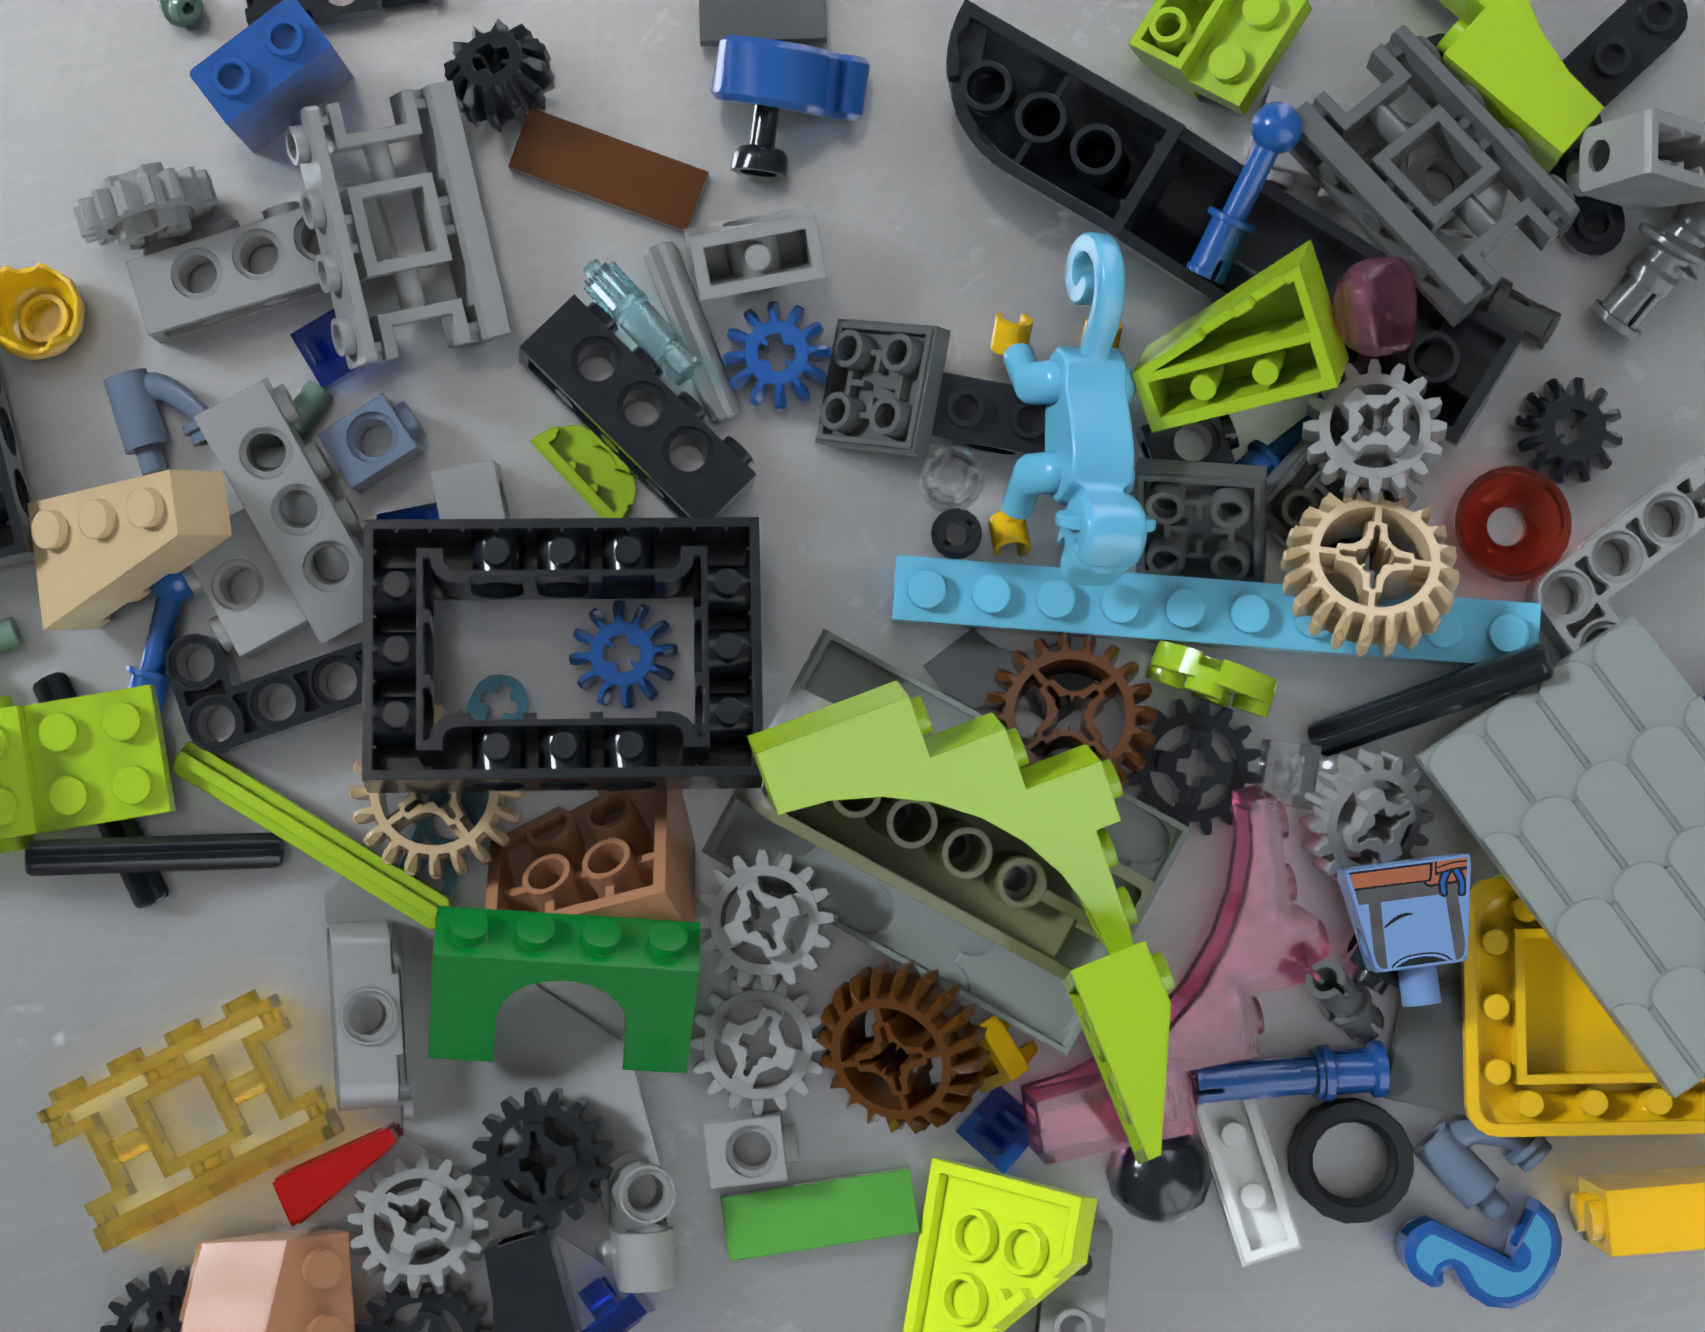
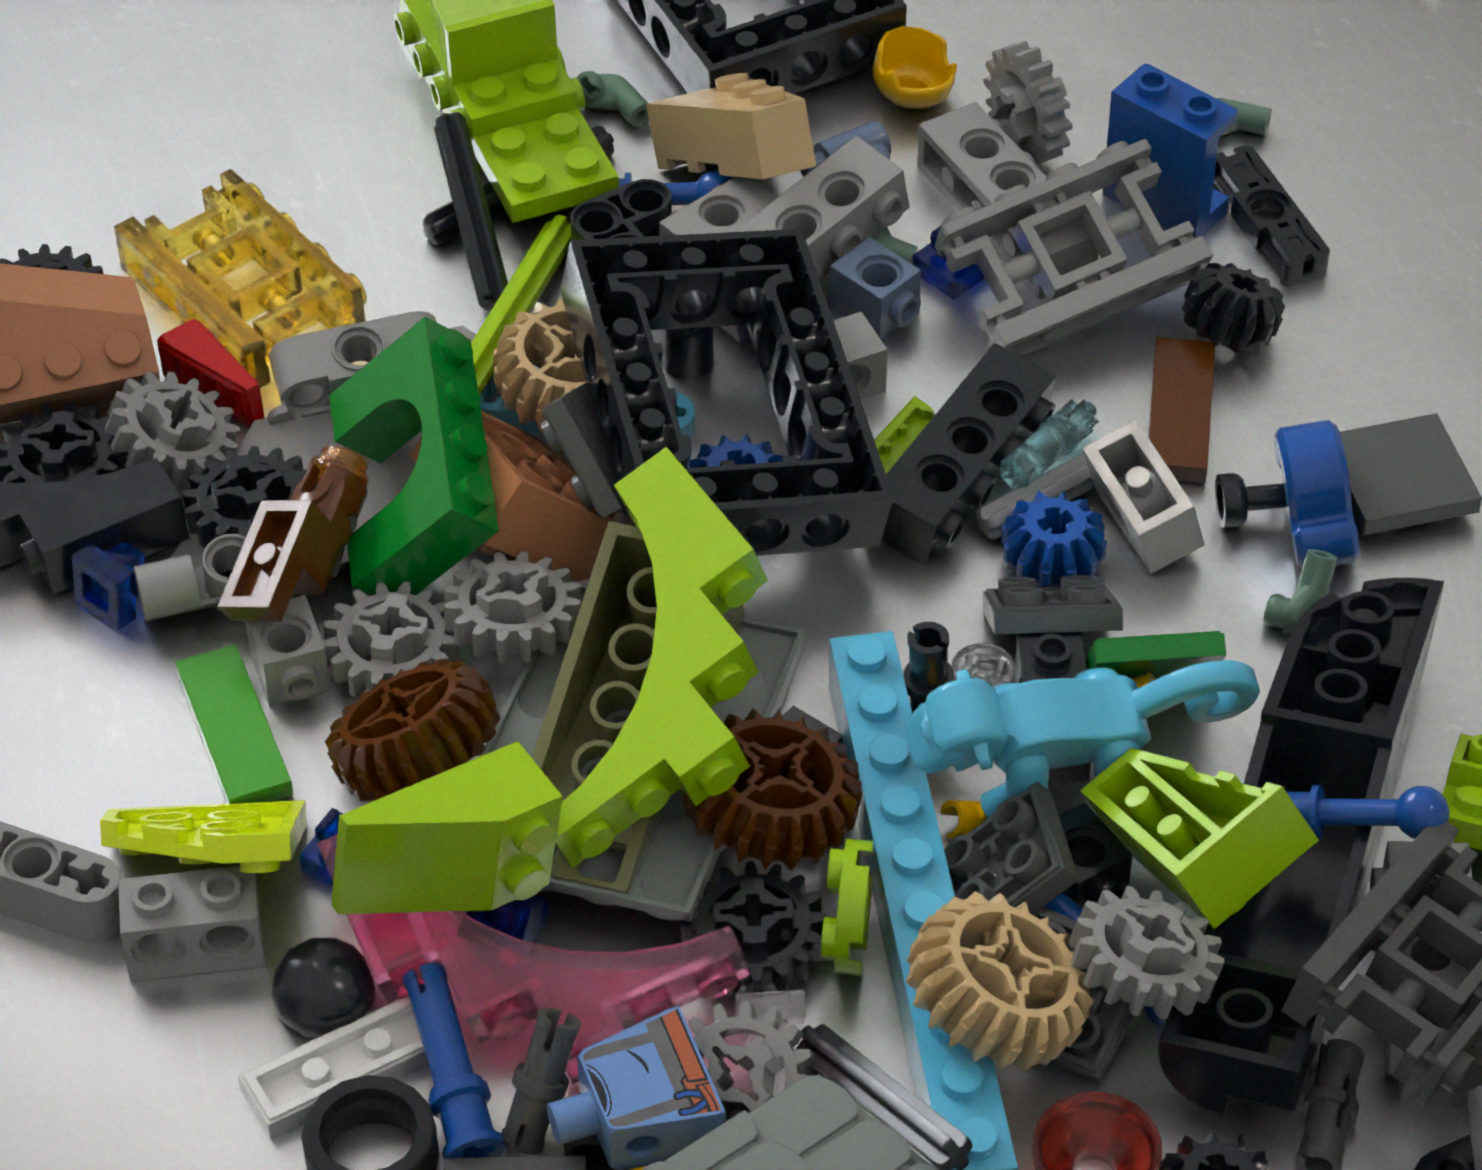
camera: 80 degrees right, 40 degrees down
clear pink hair [1332,257,1417,357] -> none
none -> reddish brown plate [217,446,369,621]
none -> dark grey tile [541,382,622,518]
none -> green tile [1085,631,1226,679]
none -> sand green arm [1263,549,1337,634]

